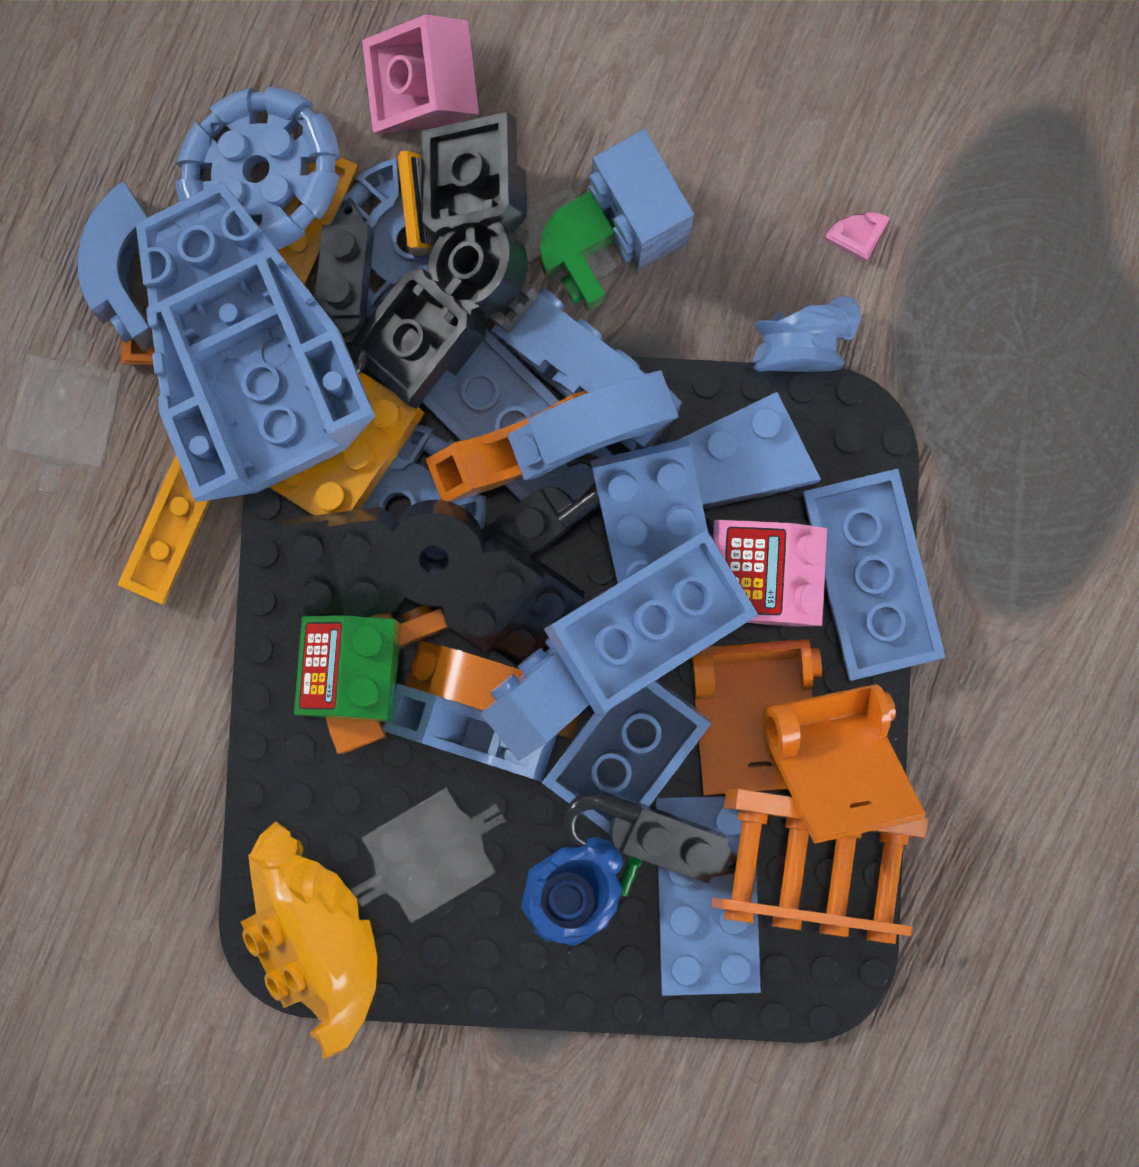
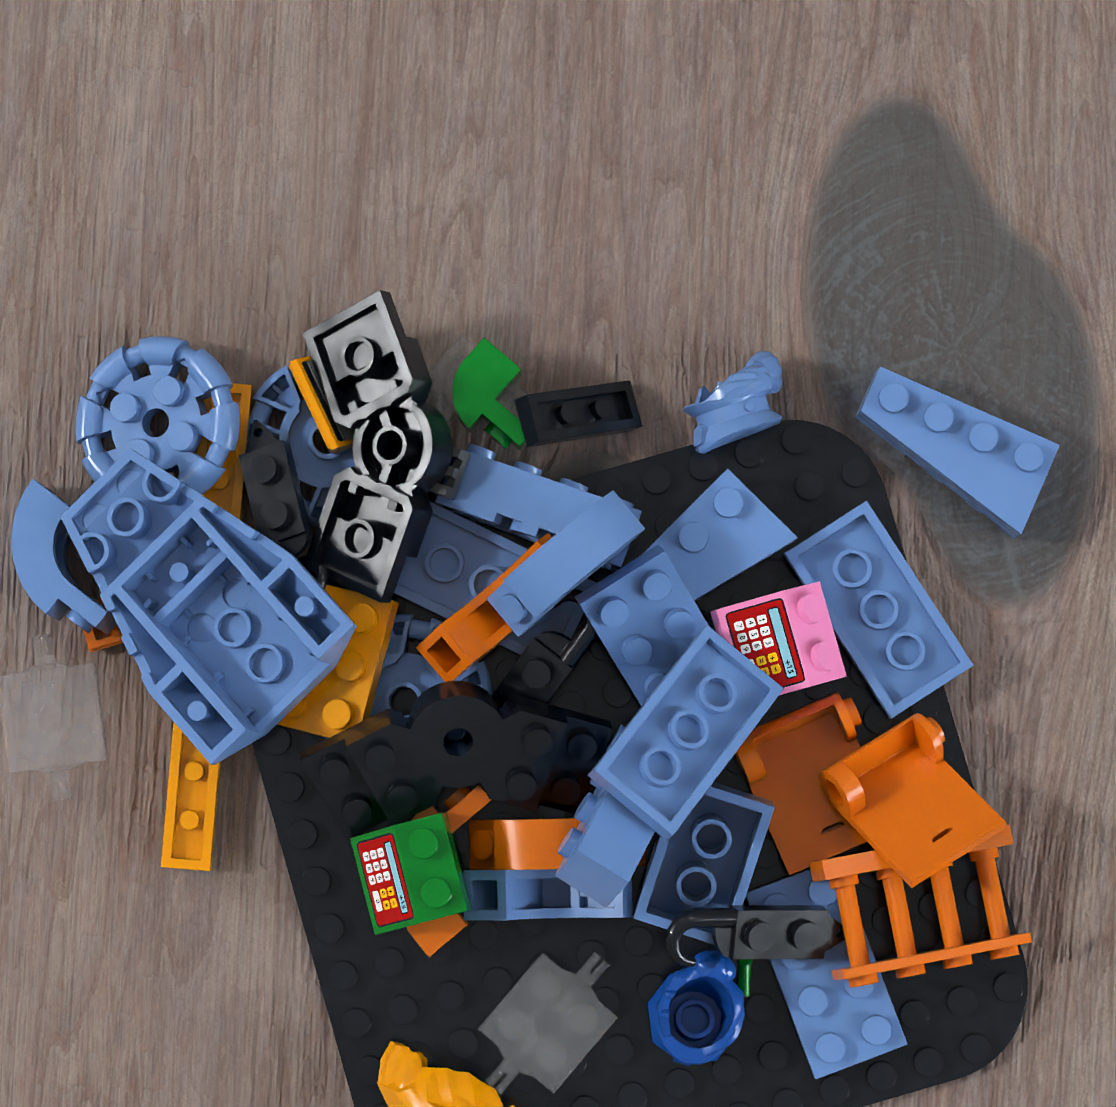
camera: 20 degrees left, 0 degrees up
bright pink slope [362,14,479,134] -> none
medium blue brick [588,128,694,271] -> none
bright pink tile [824,212,890,262] -> none
none -> black plate [514,380,643,447]
none -> medium blue wedge [855,367,1060,539]

